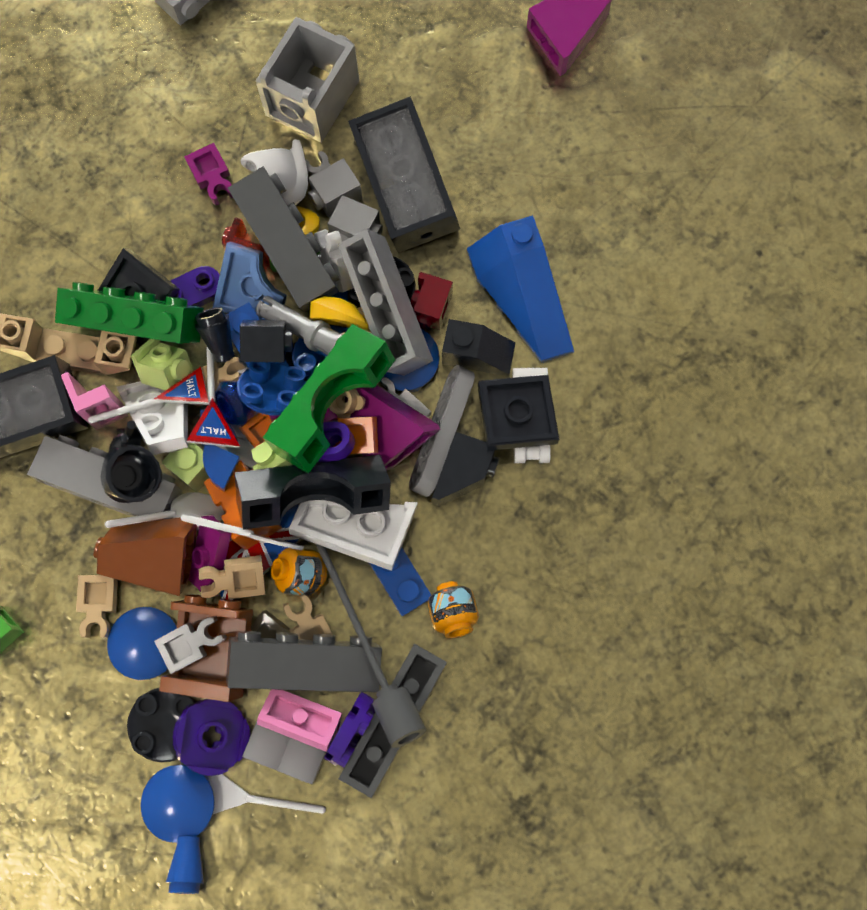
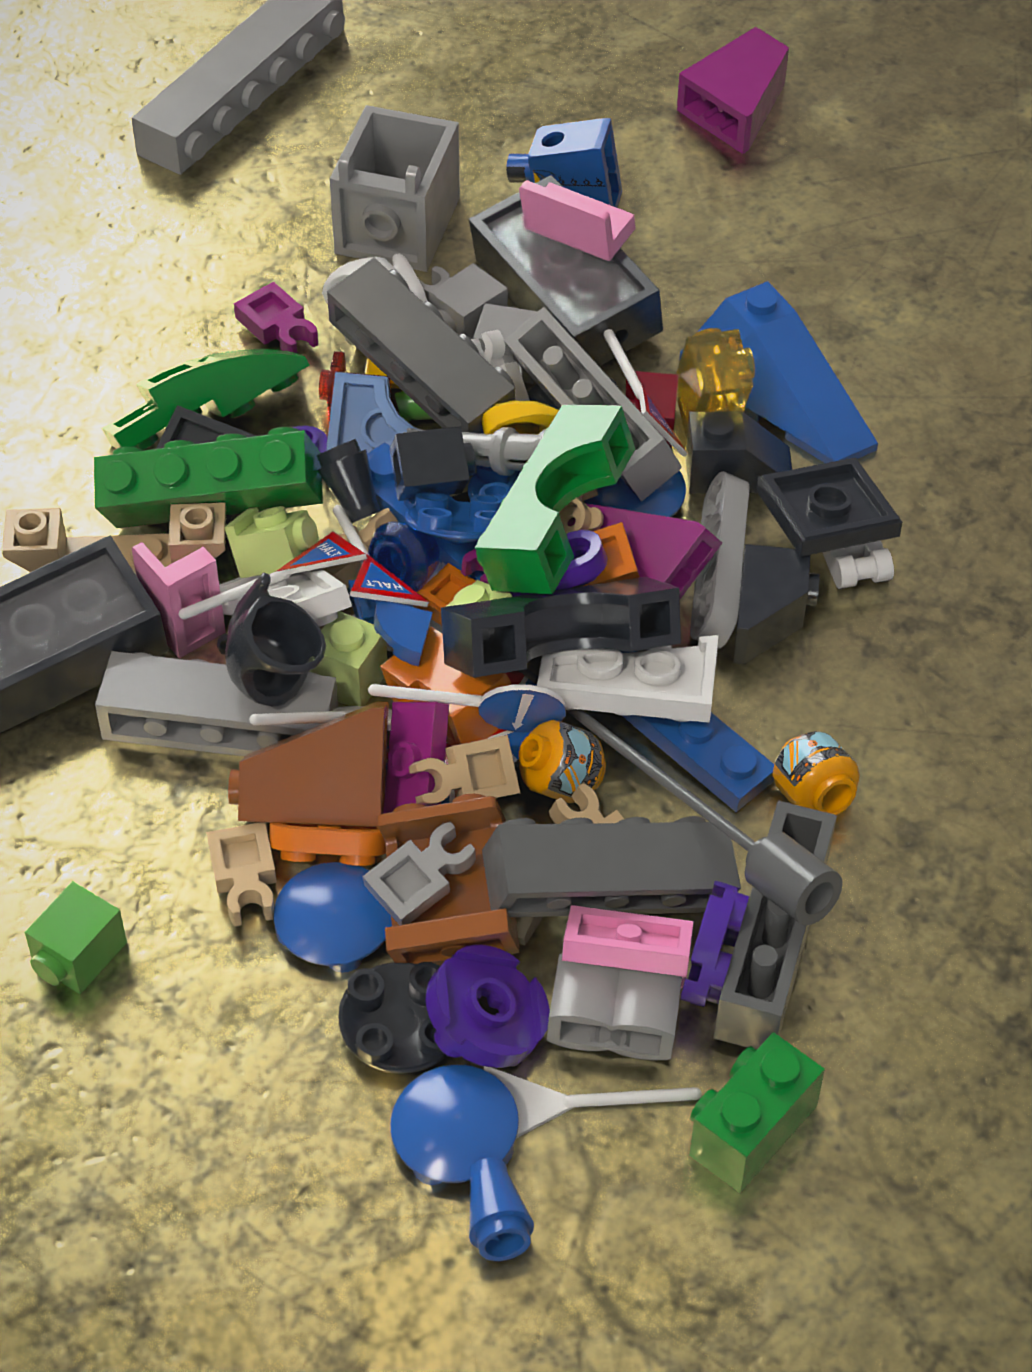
camera: 15 degrees left, 25 degrees down
none -> green slope [102,349,310,450]
none -> orange plate [269,822,386,866]
none -> blue torso [506,118,622,208]
none -> bright pink panel [519,181,636,262]
none -> white piece [604,329,688,457]
none -> clear yellow brick [676,328,755,439]
none -> green brick [689,1032,825,1193]

